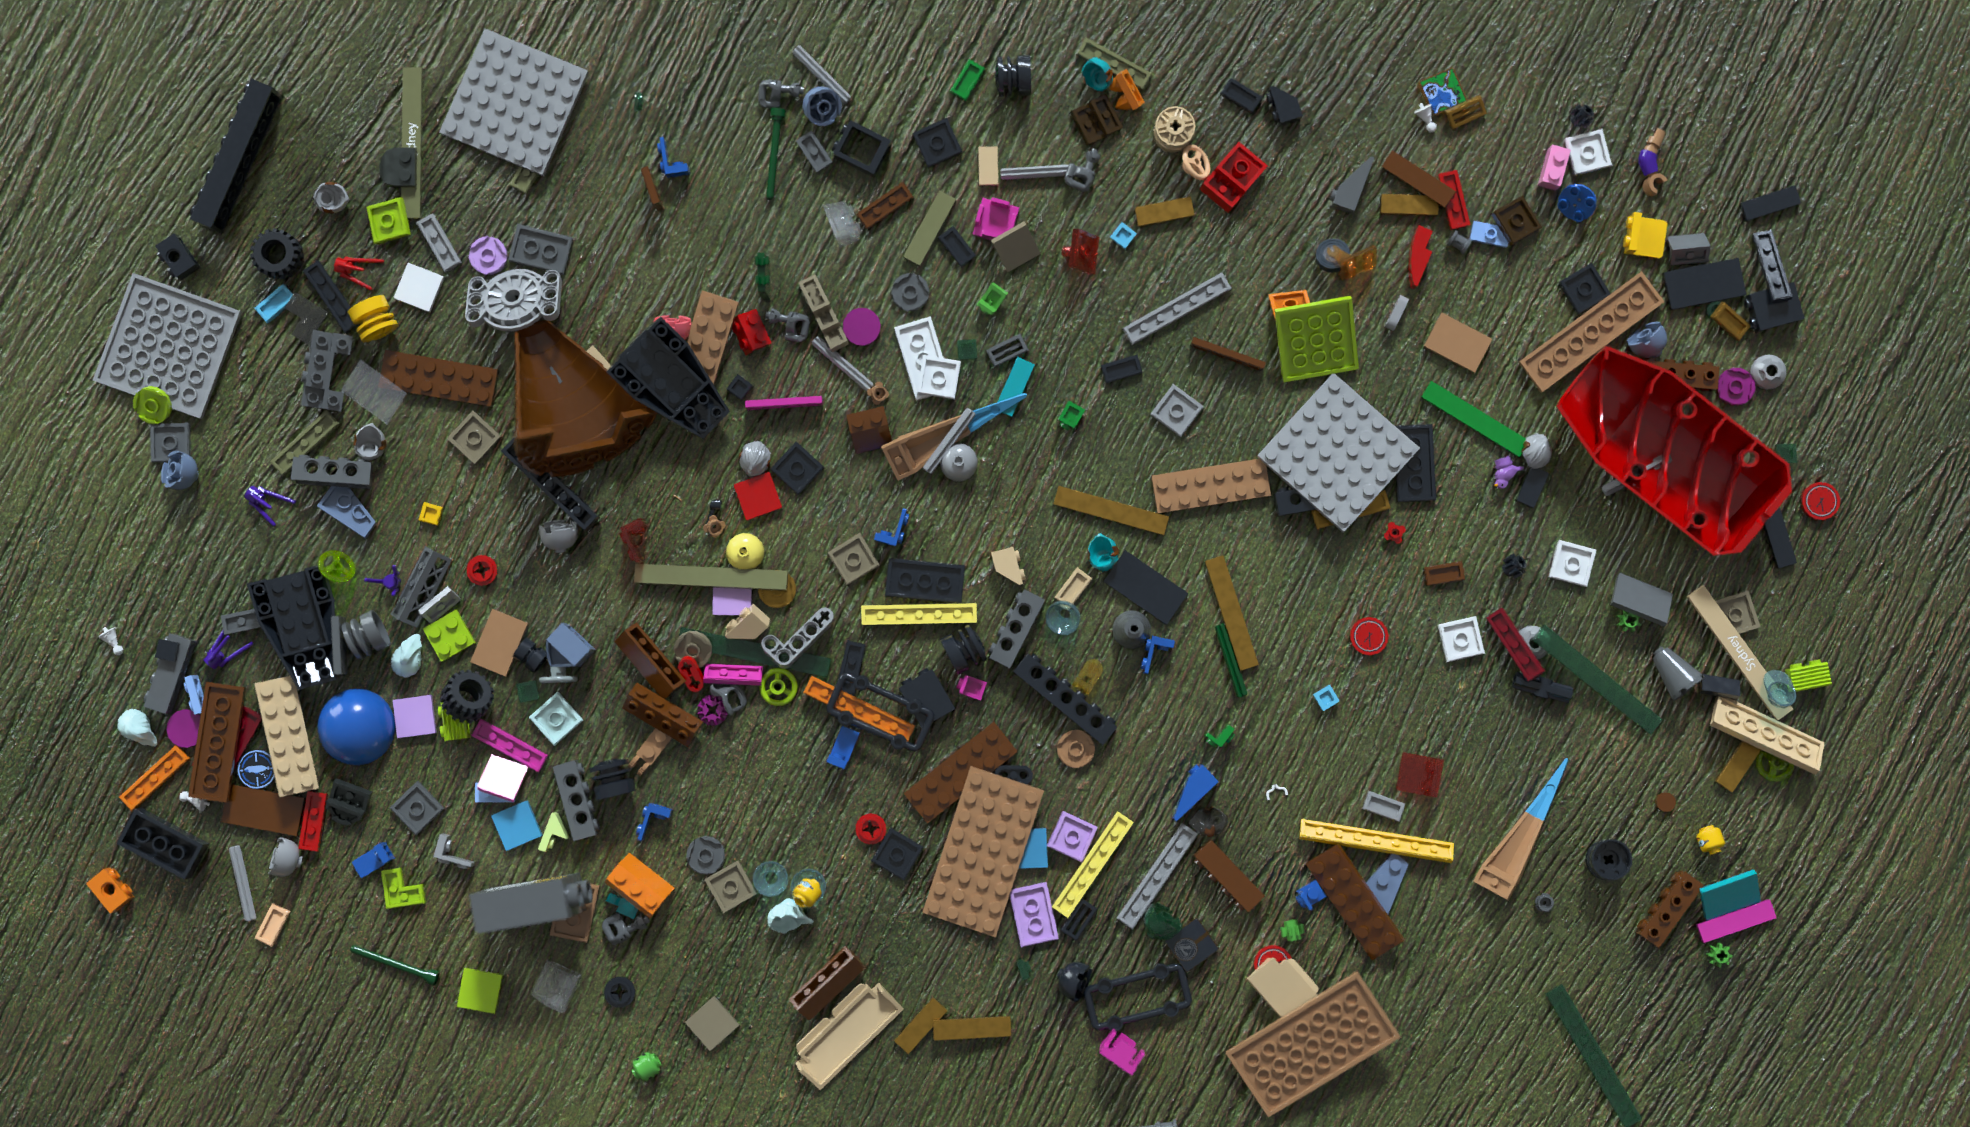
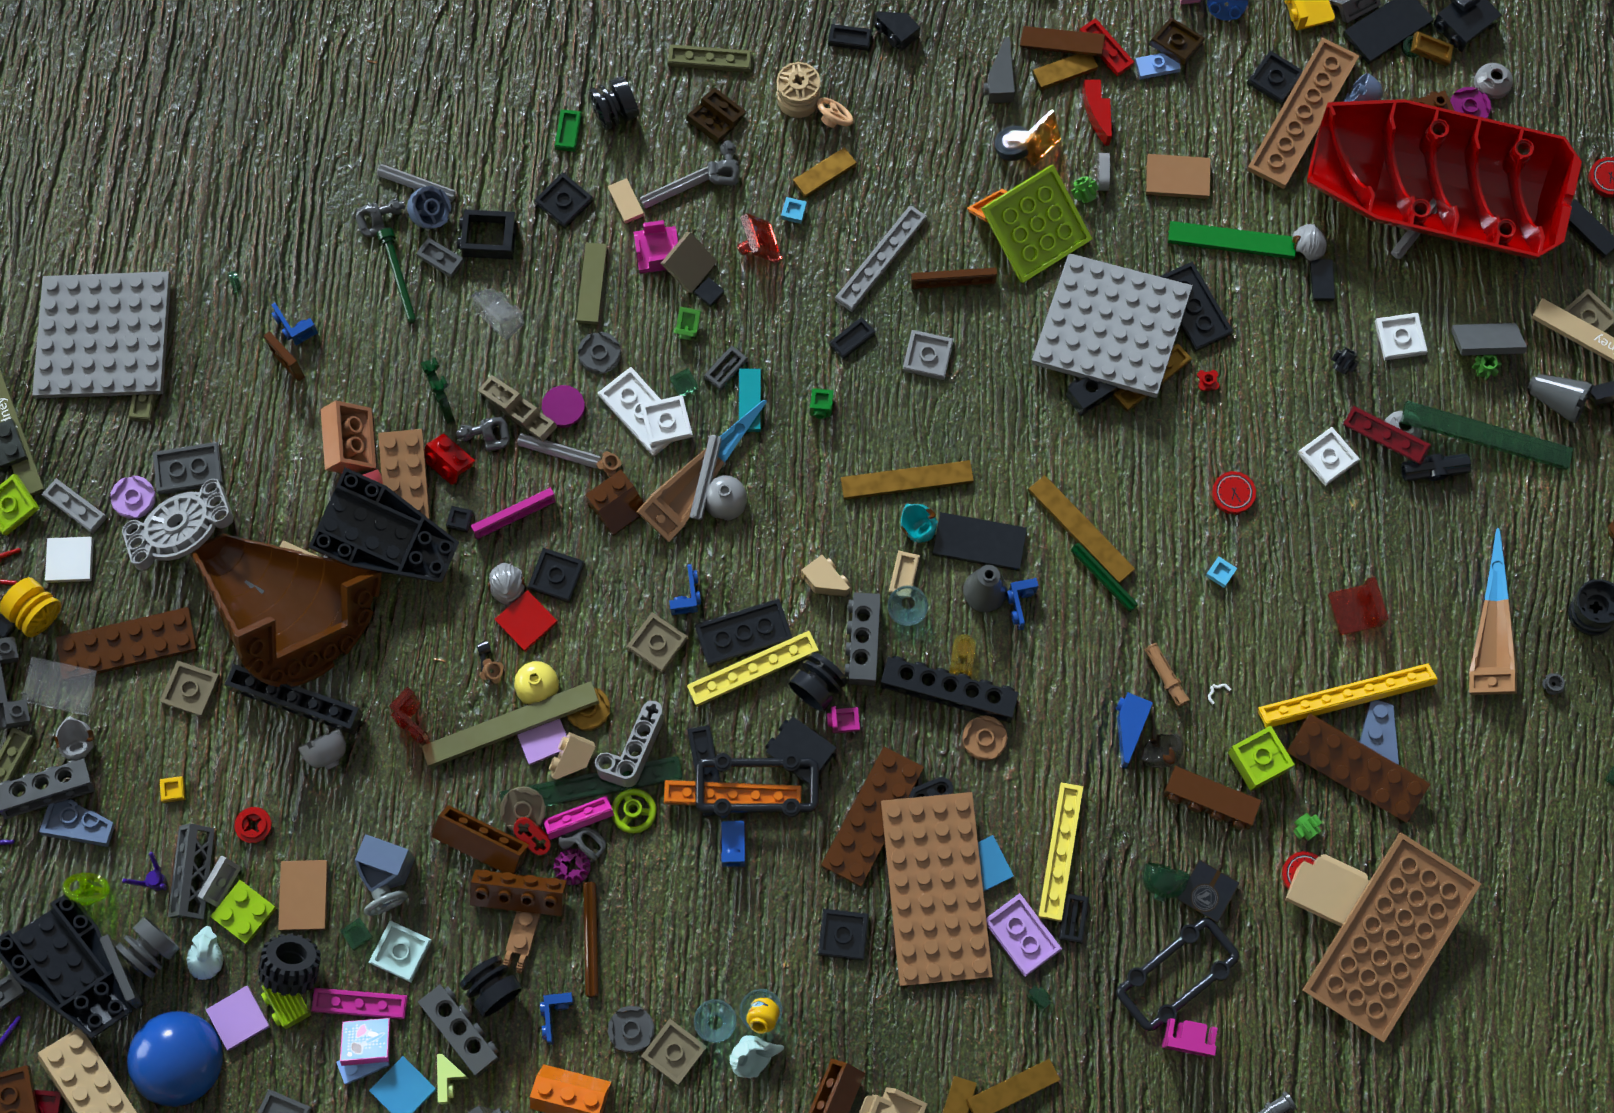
camera: 25 degrees left, 15 degrees down
black wheel [512,637,547,673] -> none
red gear [855,813,886,844] -> none
reddish brown tile [856,182,914,230] -> none
black tile [938,226,976,268] -> none
lavender tile [1047,811,1098,862] -> none
black cylinder [1057,962,1092,1002] -> none
teal hair [1081,57,1113,92] -> none
orange tile [1109,69,1145,110] -> none
light grey tile [1117,823,1198,929] -> none
medium nougat plate [1151,459,1271,514] -> none
red slope [1200,142,1268,213] -> none
green bracket [1204,724,1235,748] -> none
blue bracket [1295,880,1326,911] -> none
light grey tile [1362,791,1405,822] -> none
reddish brown tile [1423,561,1465,586] -> none
dark grey bush [1447,230,1472,254] -> none
medium lavender animal [1494,456,1524,489] -> none
none -> nougat slope [321,400,376,473]
none -> reddish brown axle [583,882,598,998]
none -> black tile [694,277,725,308]
none -> bright green gear [1071,176,1099,203]
none -> medium nougat pin [1144,643,1190,708]
none -> lime container [1227,726,1295,791]

